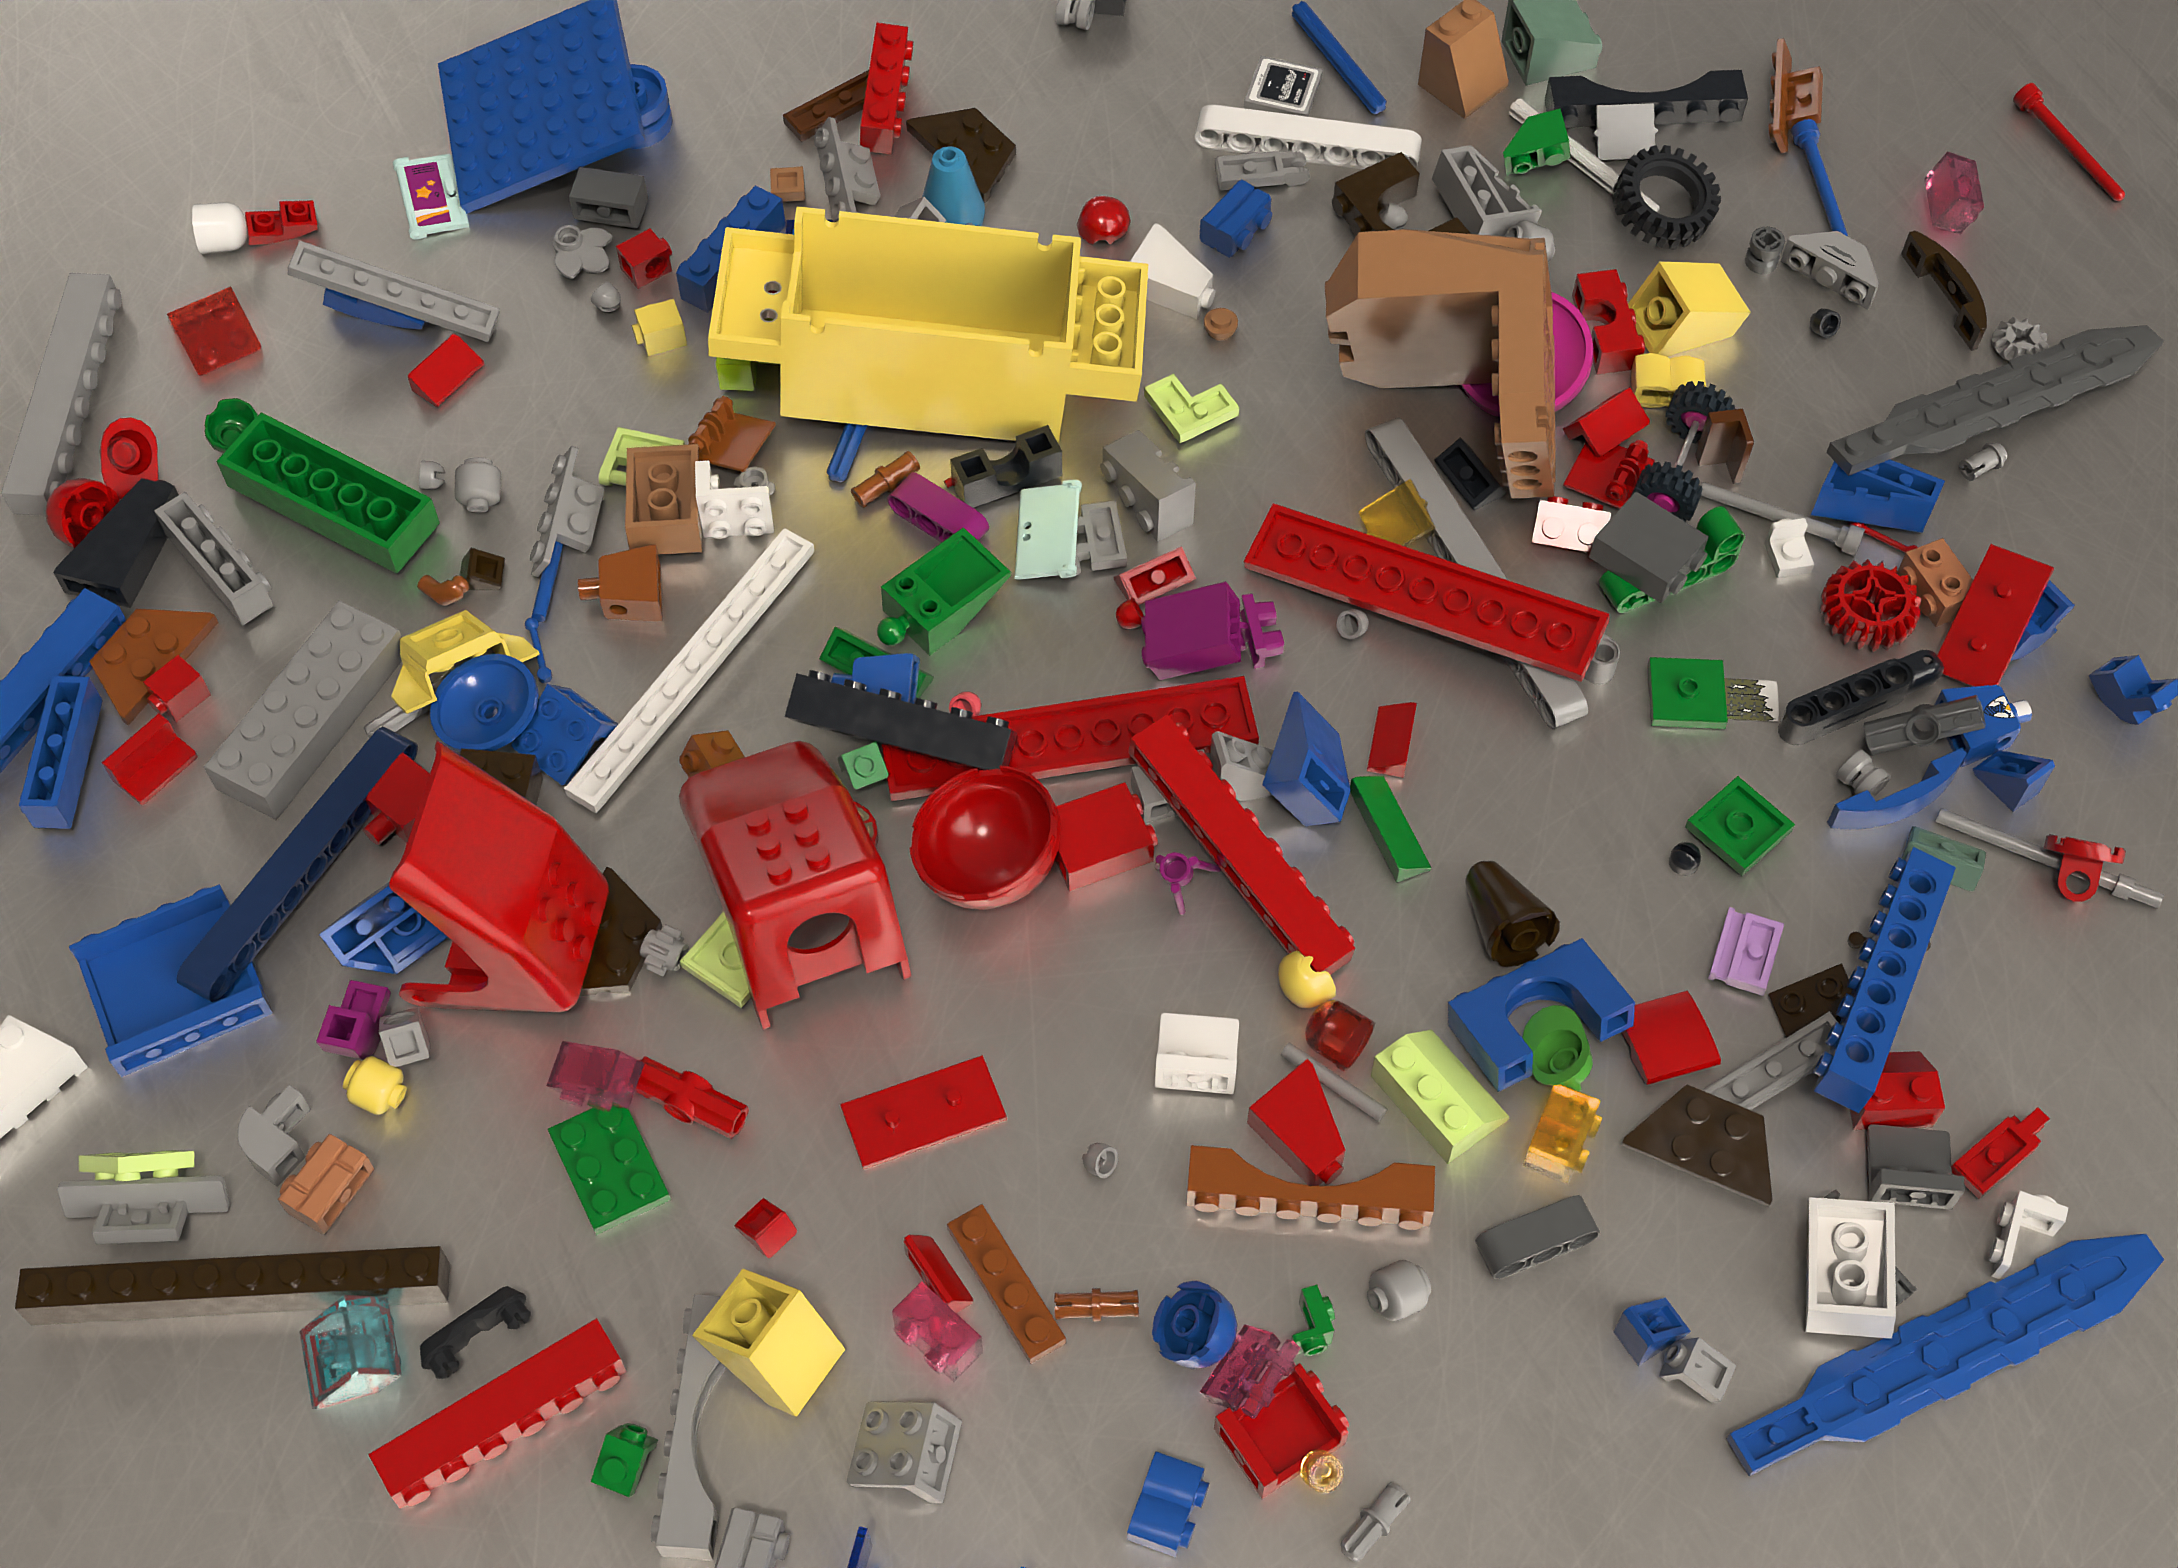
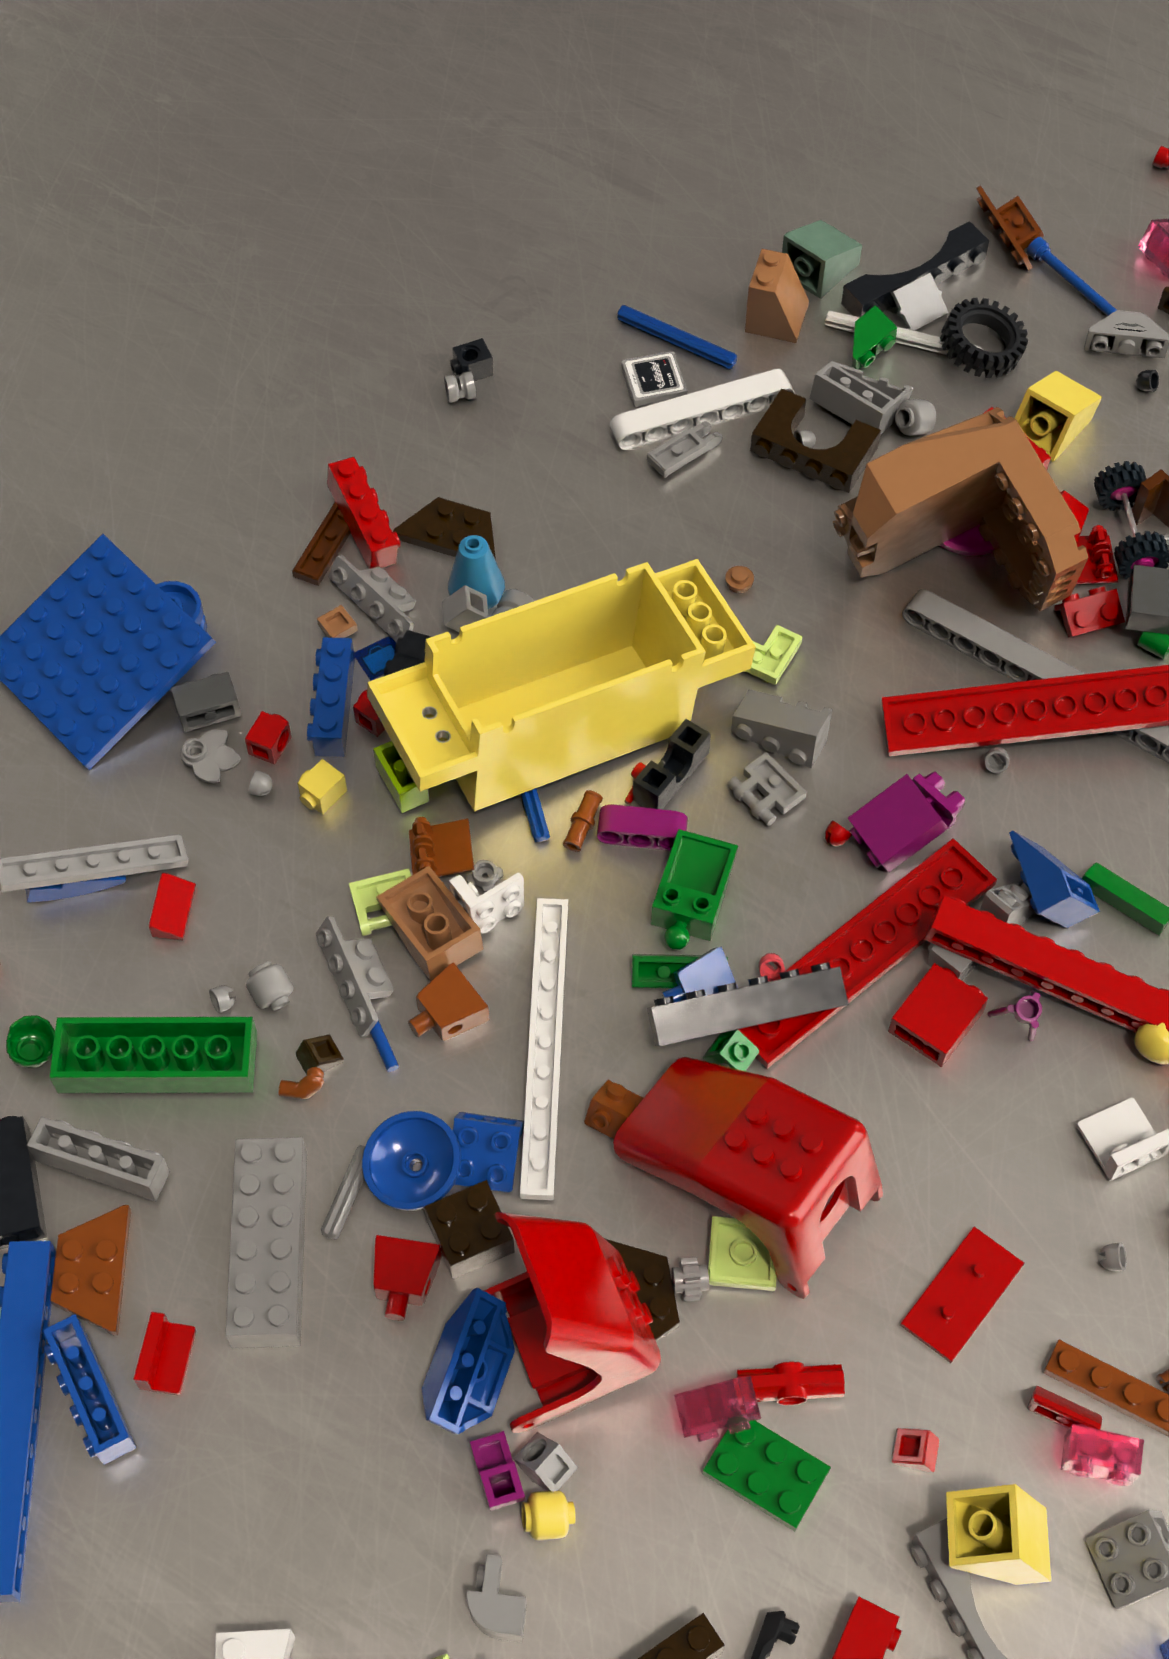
camera: 30 degrees left, 0 degrees up
blue panel [69,884,273,1078] -> none
red brick [143,655,211,723] -> none
dark blue beam [177,727,418,1002] -> none
nougat brick [278,1134,374,1235] -> none
light yellow piece [391,610,540,714] -> none
door [393,154,469,240] -> none
blue hinge [525,617,552,683] -> none
red piece [909,765,1061,910] -> none
light aqua door [1014,480,1082,580] -> none
red hair [1077,196,1131,245] -> none
red slope [1113,546,1196,605] -> none
white slope [1130,223,1216,319] -> none
blue brick [1199,179,1272,258] -> none
clear yellow piece [1358,479,1436,547] -> none
red slope [1367,702,1417,778] -> none
black slope [1434,437,1507,511] -> none
light yellow brick [1631,353,1706,408] -> none
dark grey wheel [1745,226,1785,274] -> none

